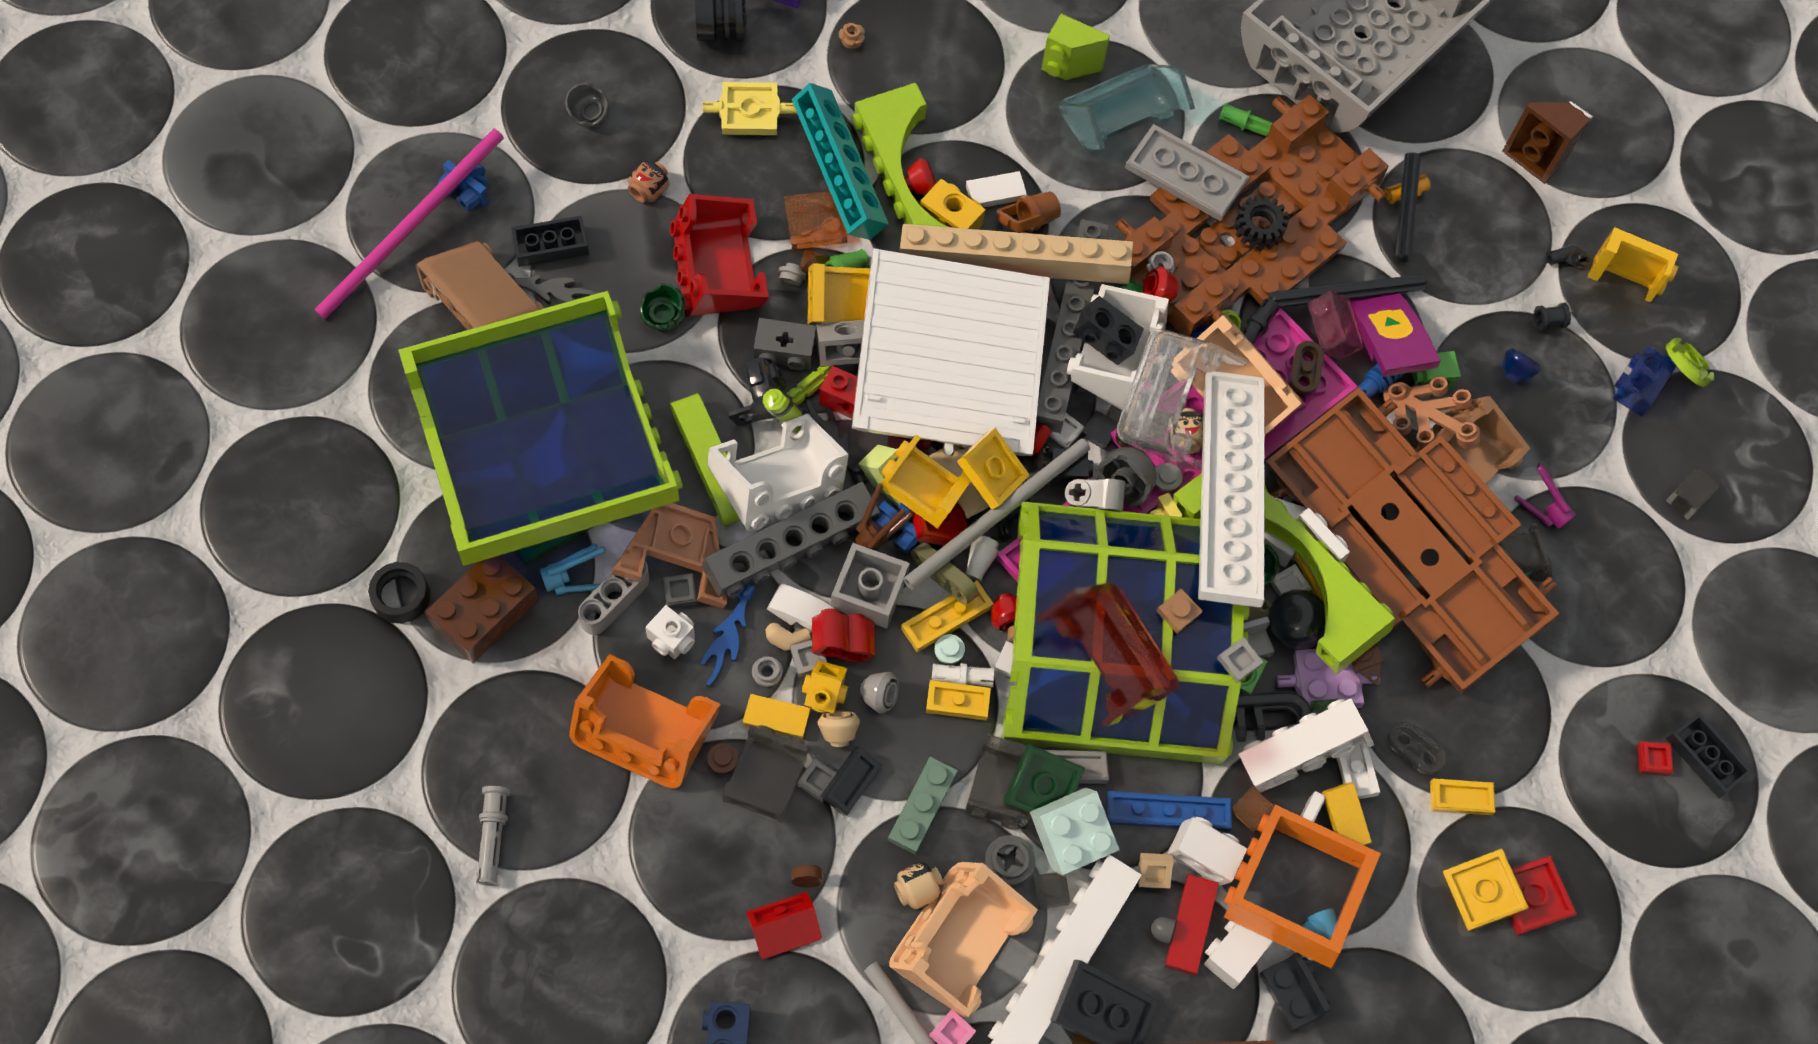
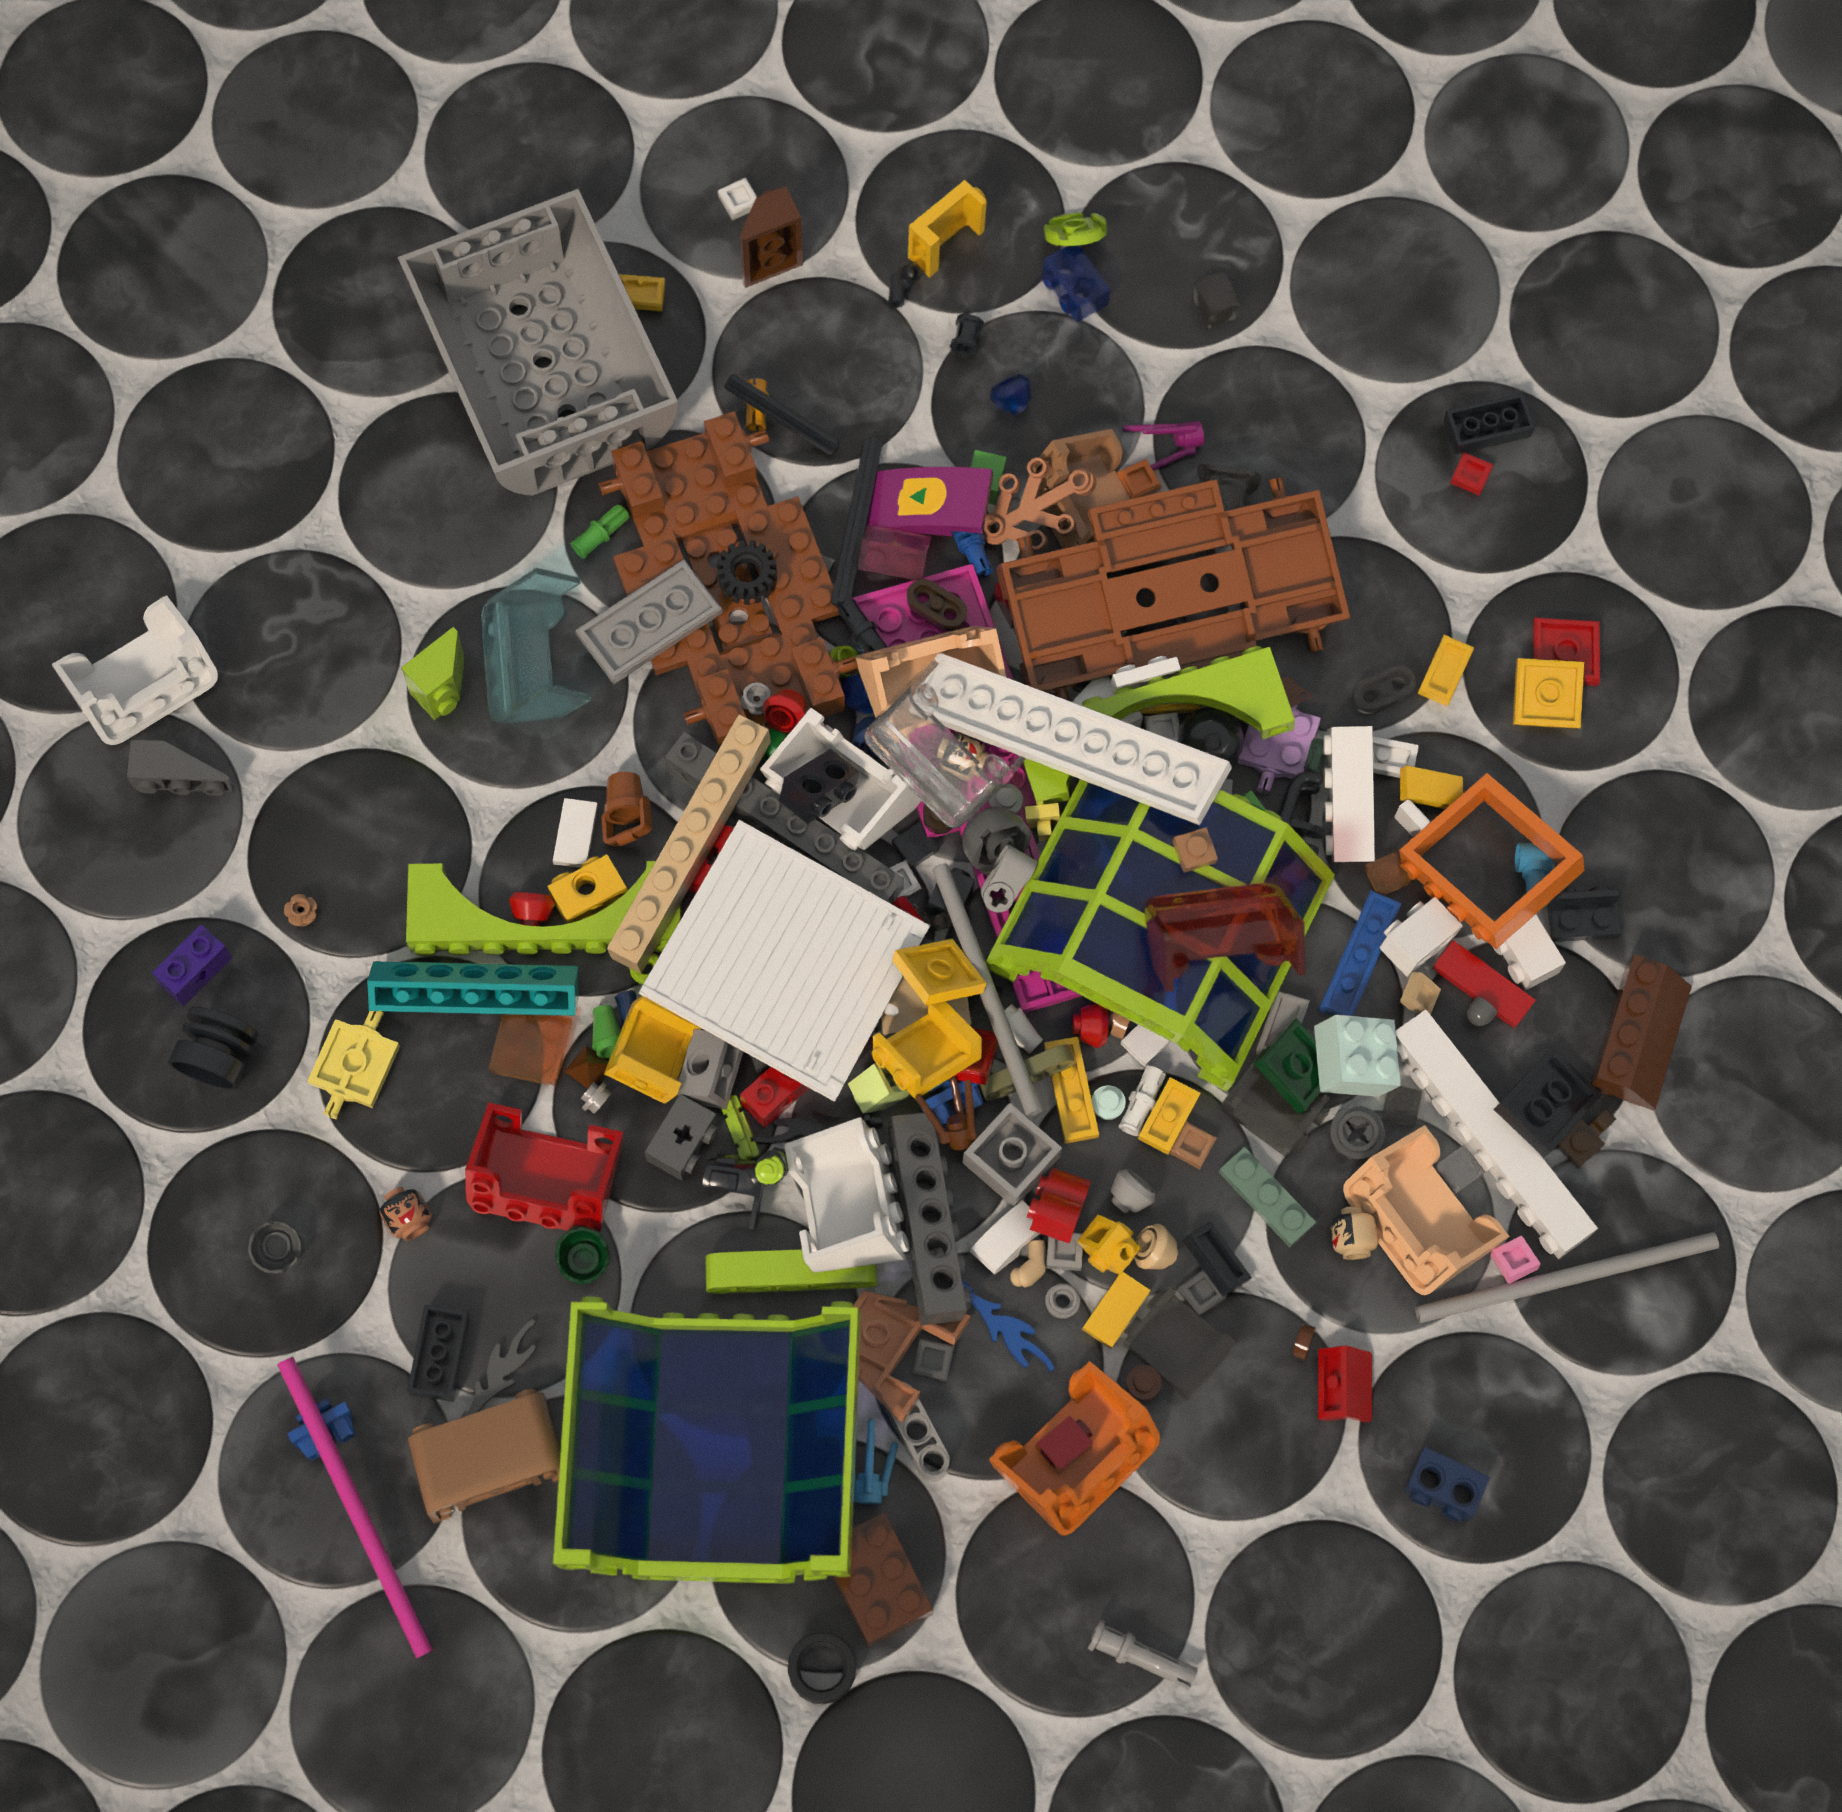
camera: 65 degrees left, 5 degrees up
white brick [645,605,695,659] -> none
light grey plate [1217,637,1264,683] -> none
none -> yellow plate [619,274,666,312]
none -> dark red brick [1036,1415,1093,1476]
none -> orange tile [1118,459,1161,499]
none -> medium nougat tile [1169,1121,1217,1170]

